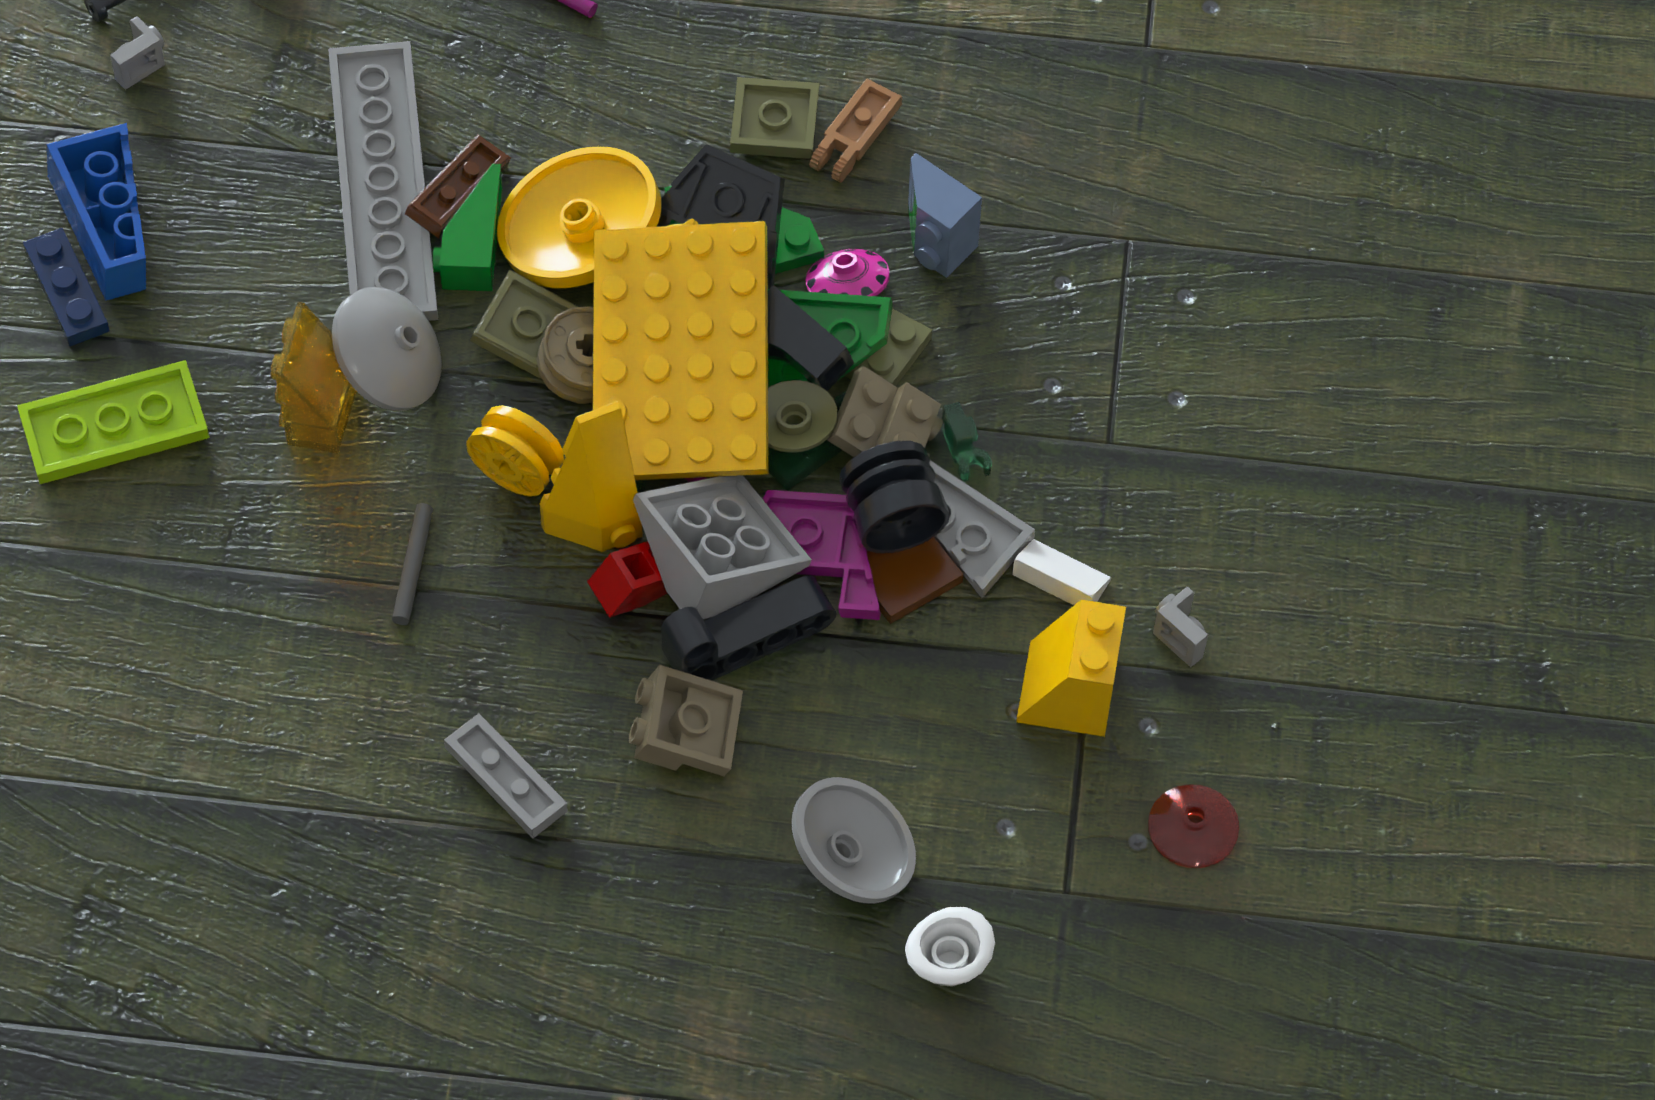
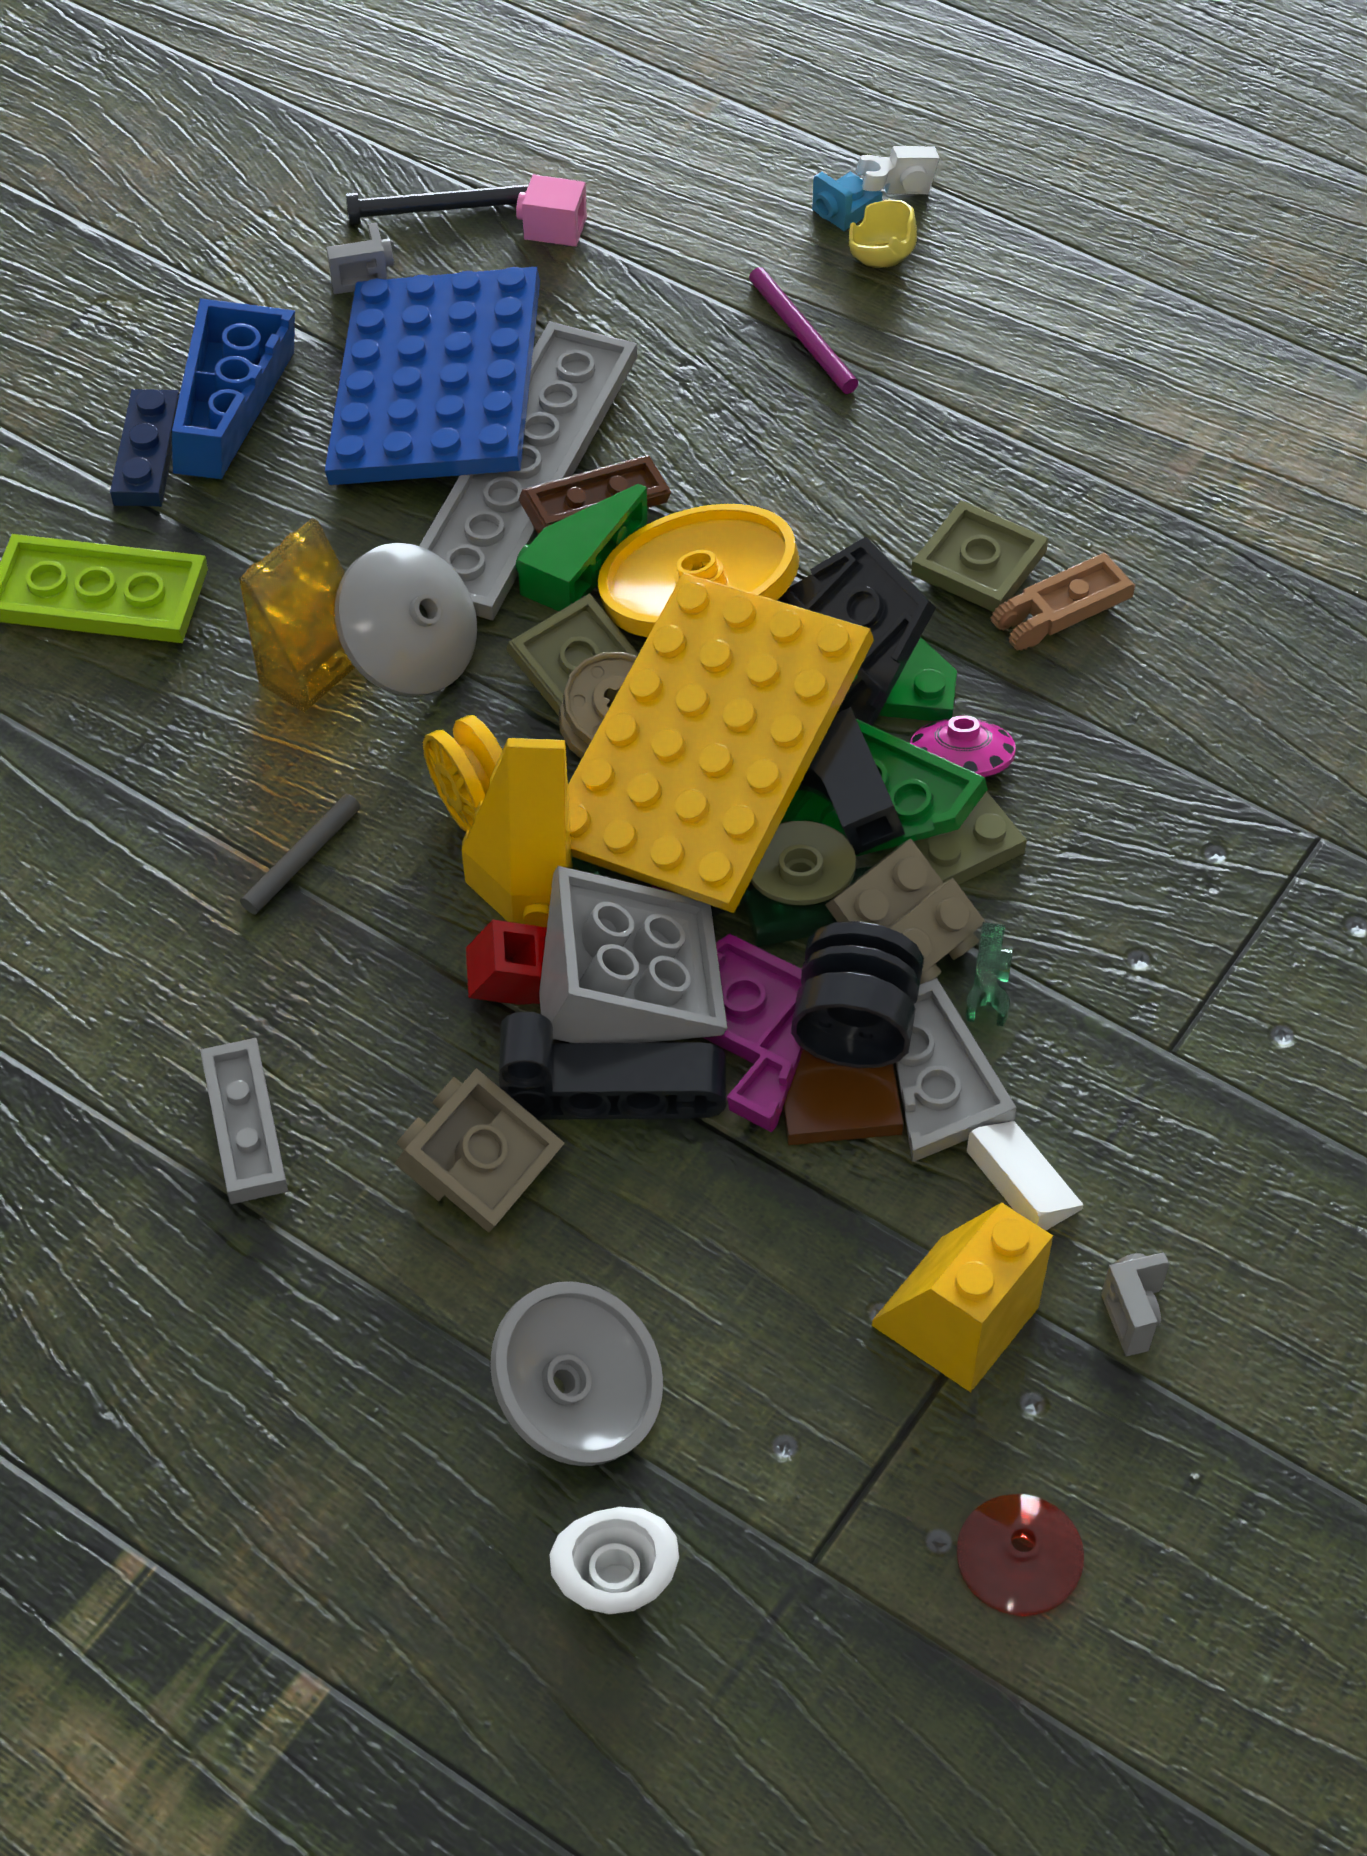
camera: 30 degrees right, 5 degrees down
sand blue slope [908,153,982,278] -> none
none -> blue plate [325,267,540,485]

